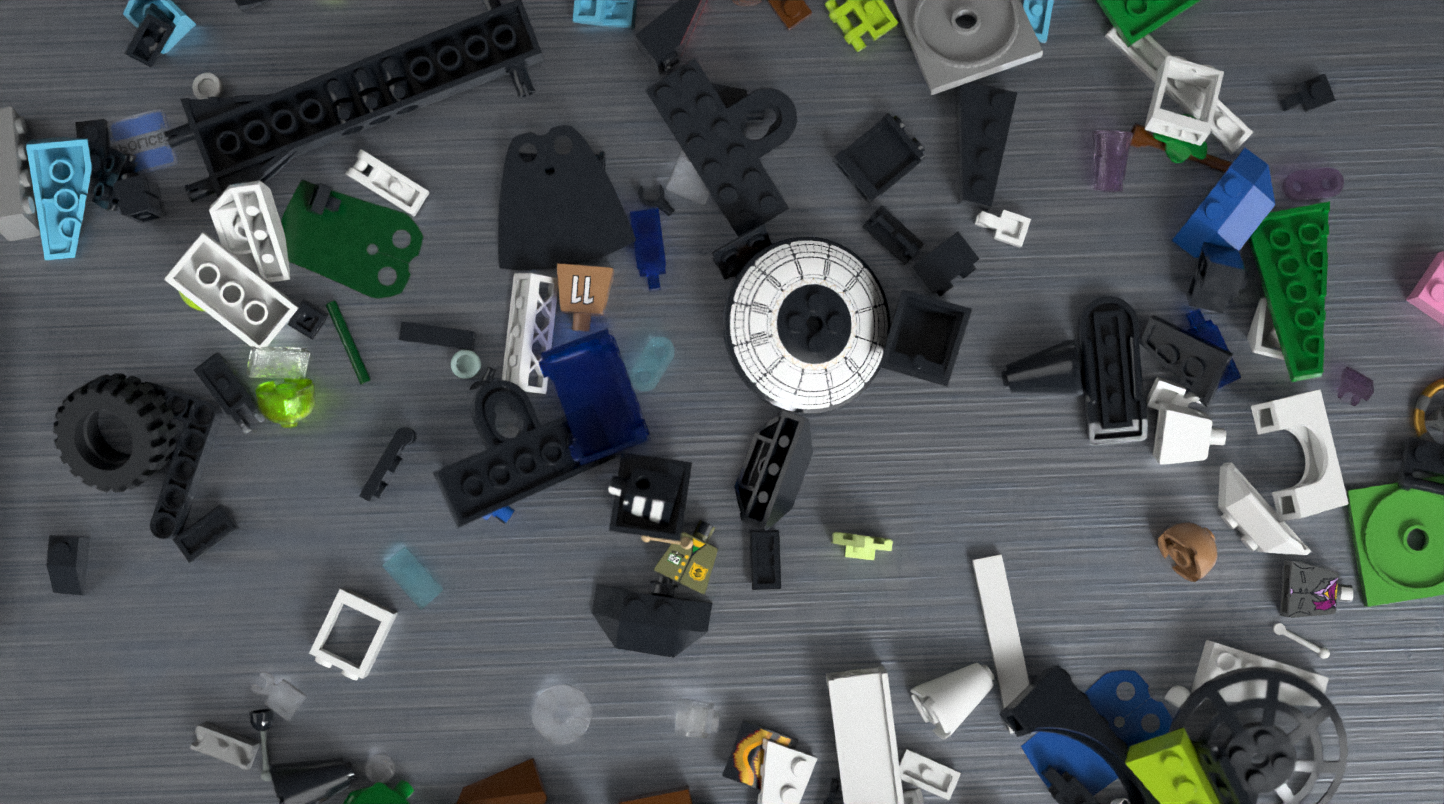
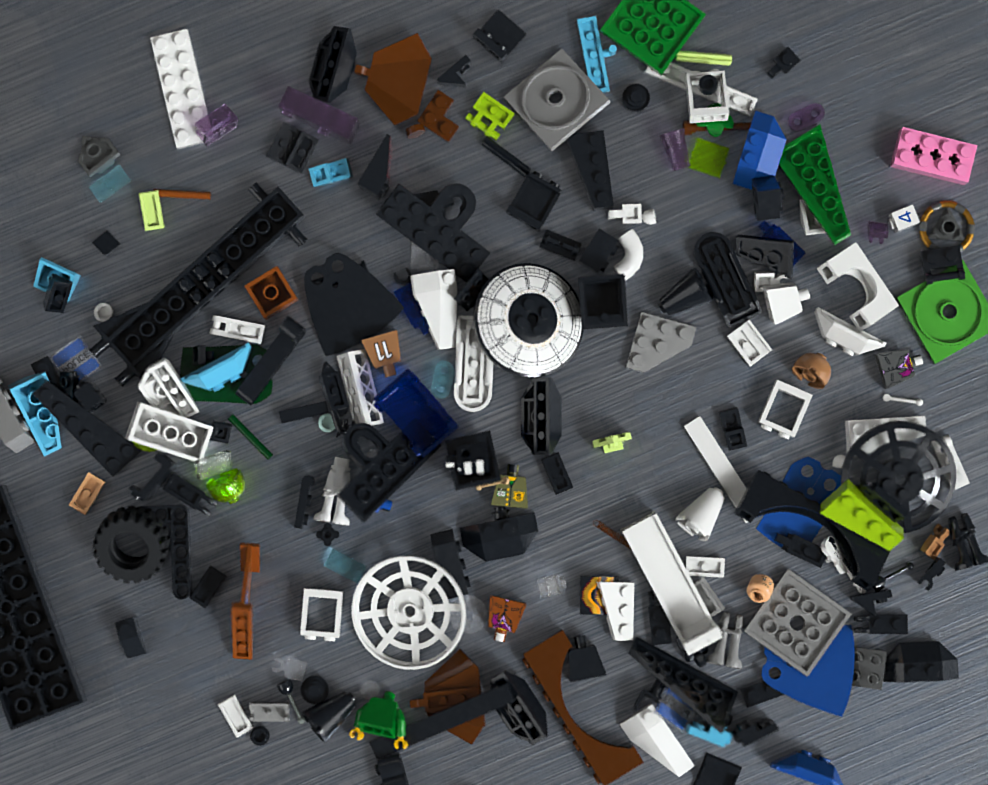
camera: 20 degrees left, 0 degrees up
none -> black wing [33,380,141,477]
none -> light nougat plate [69,472,106,515]
none -> black panel [129,452,178,501]
none -> medium azure wedge [180,342,252,392]
none -> white tile [218,695,254,738]
none -> dark orange piece [232,543,260,660]
none -> black beam [235,316,307,406]
none -> dark orange brick [244,266,299,320]
none -> black plate [250,726,270,746]
none -> black plate [300,676,329,704]
none -> white piece [313,457,351,526]
none -> black plate [316,523,339,546]
none -> black plate [319,361,356,435]
none -> white dish [352,555,466,670]
none -> white wedge [410,269,457,350]
none -> black wedge [430,529,471,599]
none -> white piece [454,315,494,412]
none -> black axle [481,136,531,177]
none -> dark orange torso [488,595,526,642]
none -> dark orange piece [593,520,632,550]
none -> white cylinder [613,229,643,281]
none -> black plate [622,84,650,112]
none -> light grey plate [626,312,697,373]
none -> white hinge [642,209,657,225]
none -> yellowish green axle [675,51,732,65]
none -> clear neon green piece [688,138,729,178]
none -> black tile [698,75,718,95]
none -> black slope [718,407,747,451]
none -> white plate [727,320,772,367]
none -> white window [757,380,813,440]
none -> white brick [888,205,920,233]
none -> white plate [930,434,970,490]

